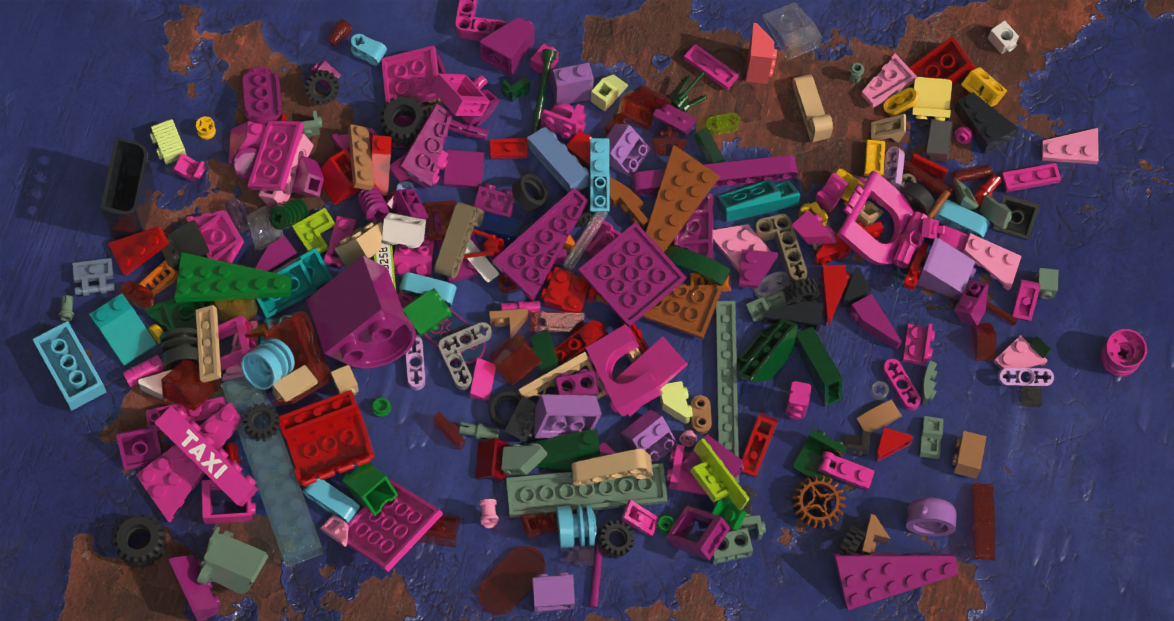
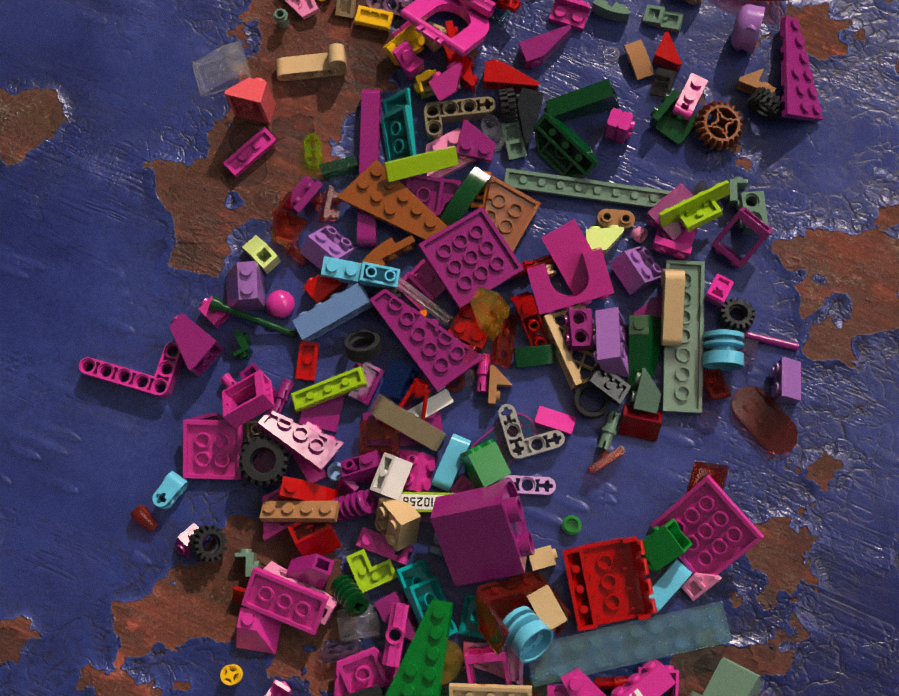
camera: 70 degrees left, 10 degrees up
magenta piece [232,148,259,181] -> none
magenta tile [242,67,282,124] -> none
black tyre [243,403,280,442] -> none
bright pink connector [479,499,499,529] -> none
clear red slope [490,332,542,385] -> none
dark pink bracket [541,104,586,140] -> none
green plate [656,516,675,535] -> none
dark green plant [670,71,707,112] -> none
green slope [711,496,747,530] -> none
red slope [742,413,778,477] -> none
black slope [842,267,872,308] -> none
dark pink beam [883,359,921,411] -> none
none -> lime tile [291,366,368,413]
none -> dark pink piece [382,602,410,667]
none -> lime tile [384,146,459,182]
none -> clear yellow slope [470,286,510,341]

